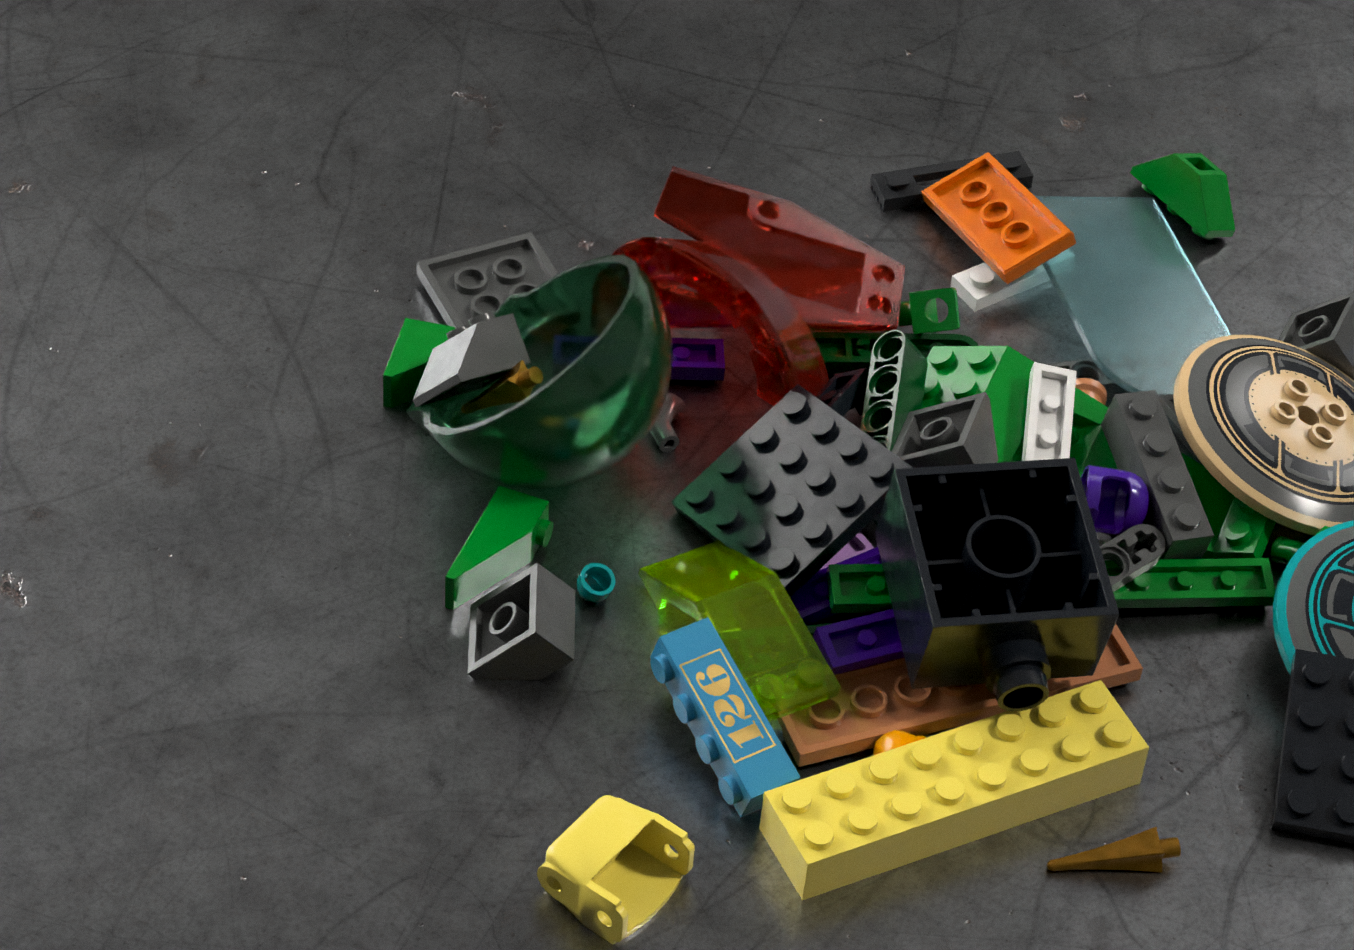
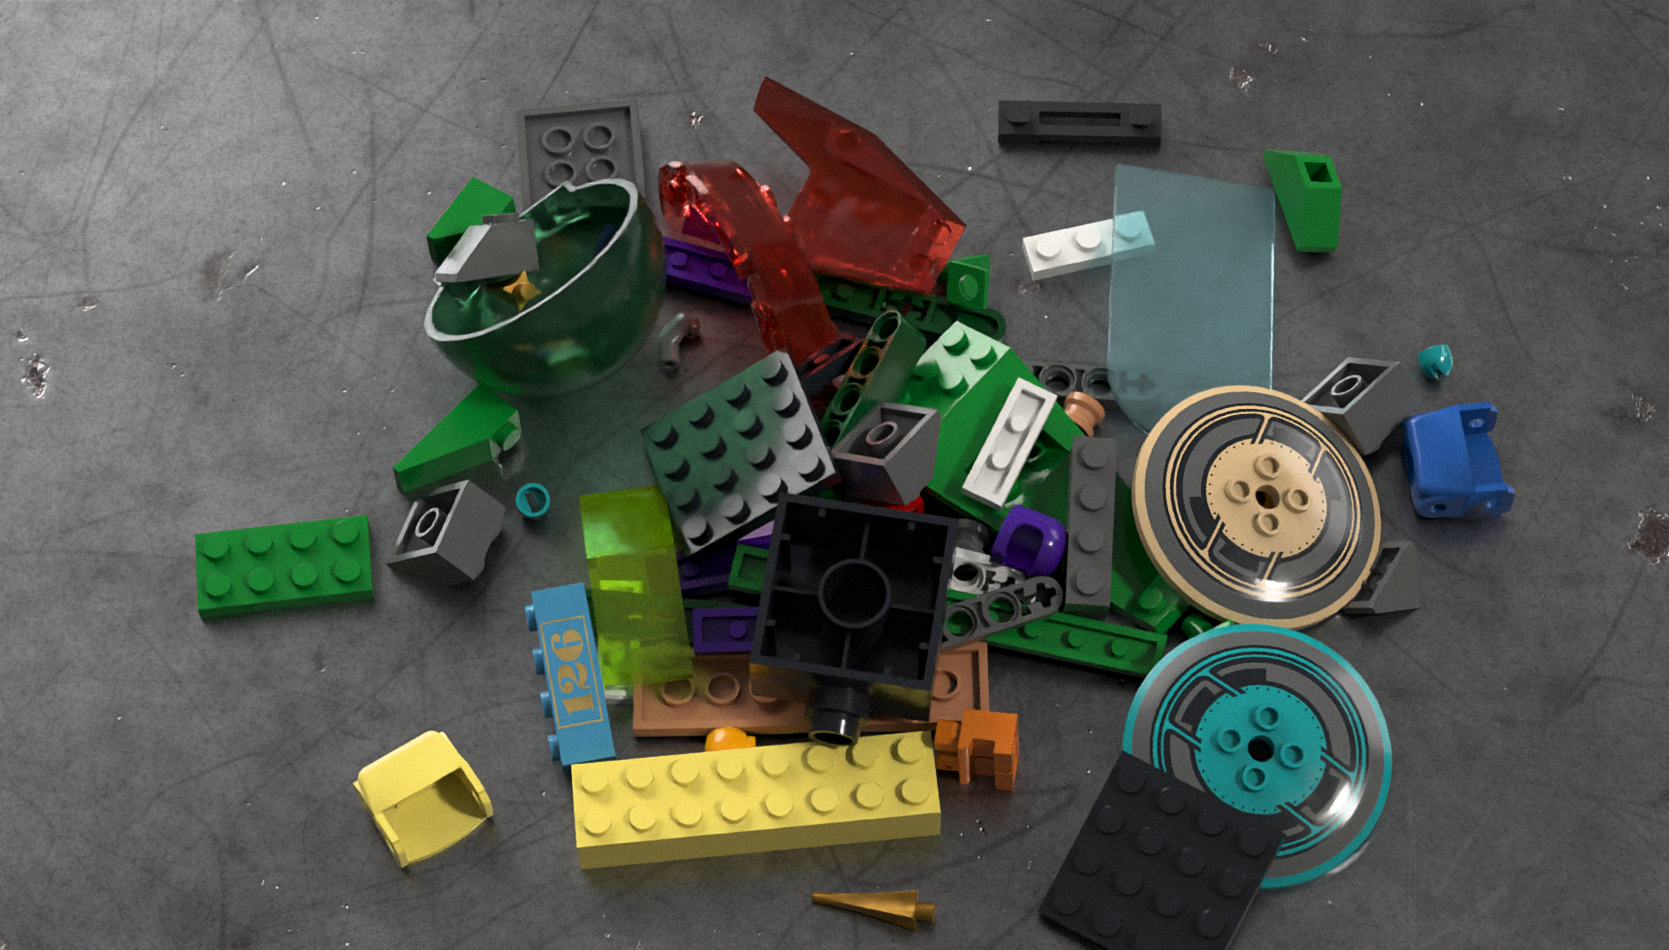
camera: 25 degrees right, 15 degrees up
orange tile [921,152,1076,285] -> none
none -> green plate [195,514,374,618]
none -> orange hips [934,709,1019,792]

